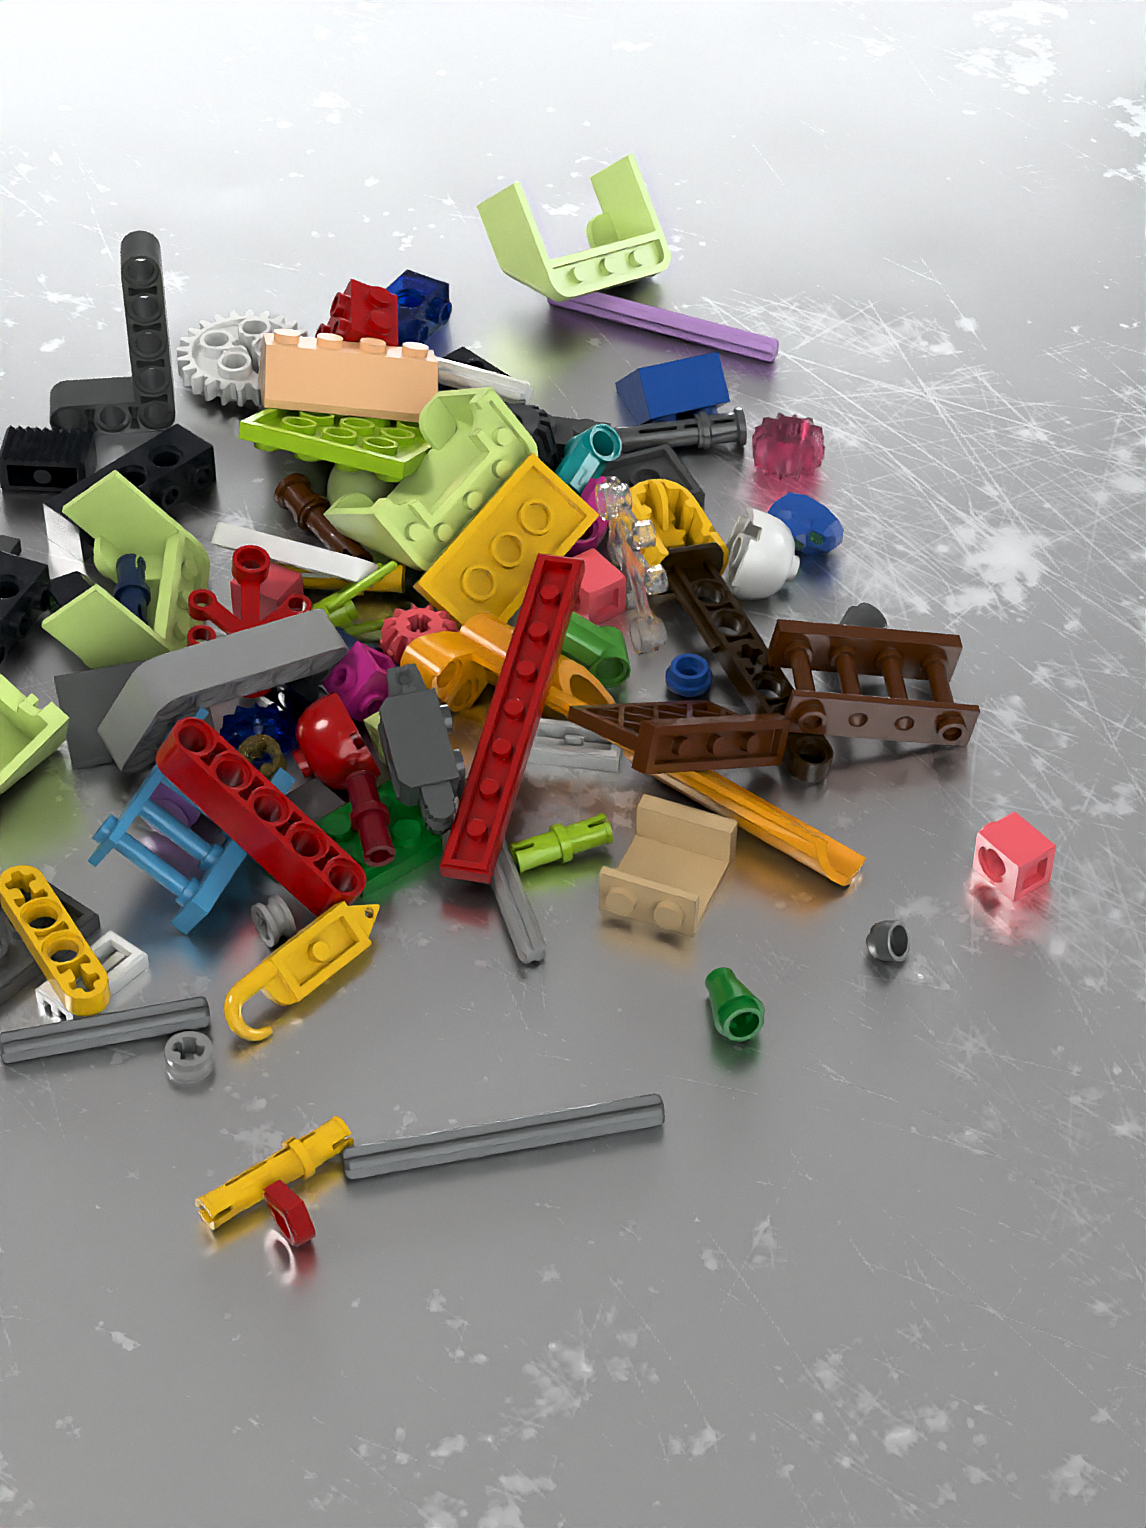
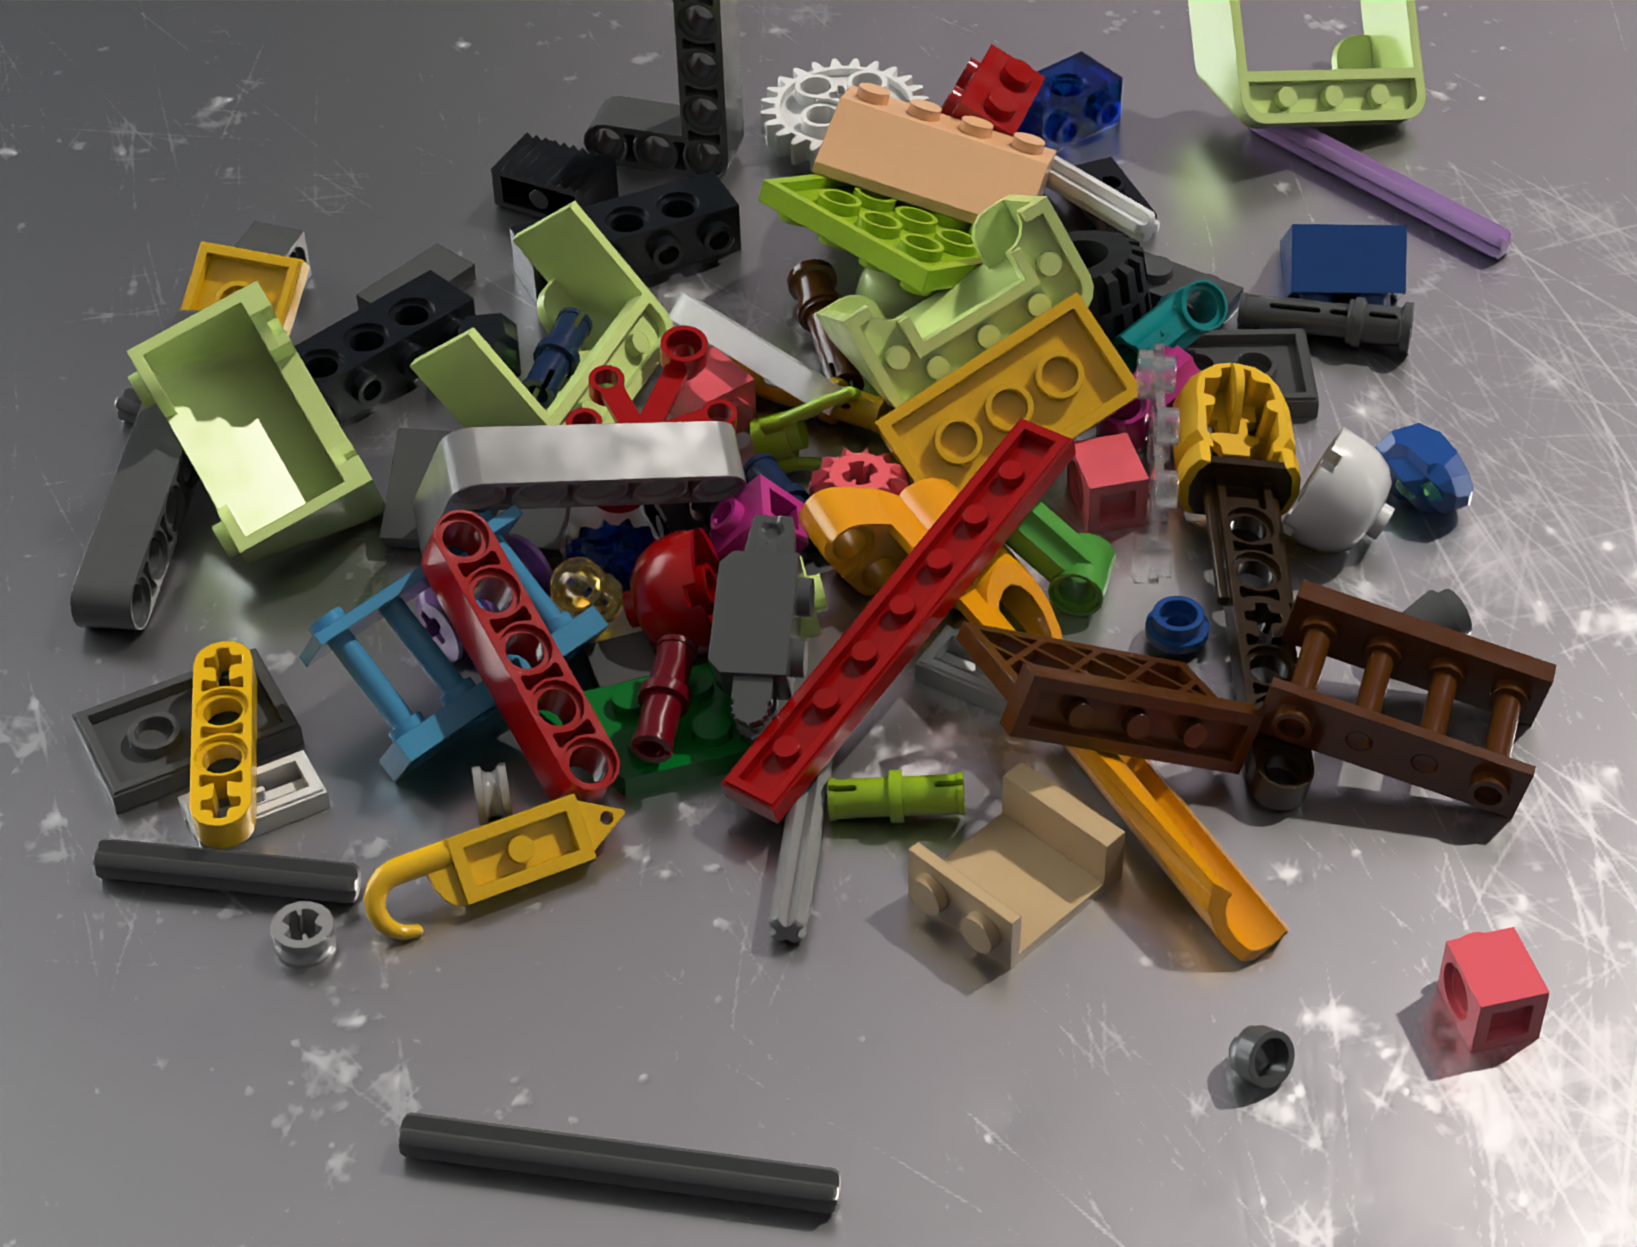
camera: 25 degrees right, 0 degrees up
yellow pin [195,1115,354,1230] -> none
red tile [263,1179,316,1247] -> none
green cone [705,967,765,1042] -> none
clear pink gear [752,413,825,481] -> none

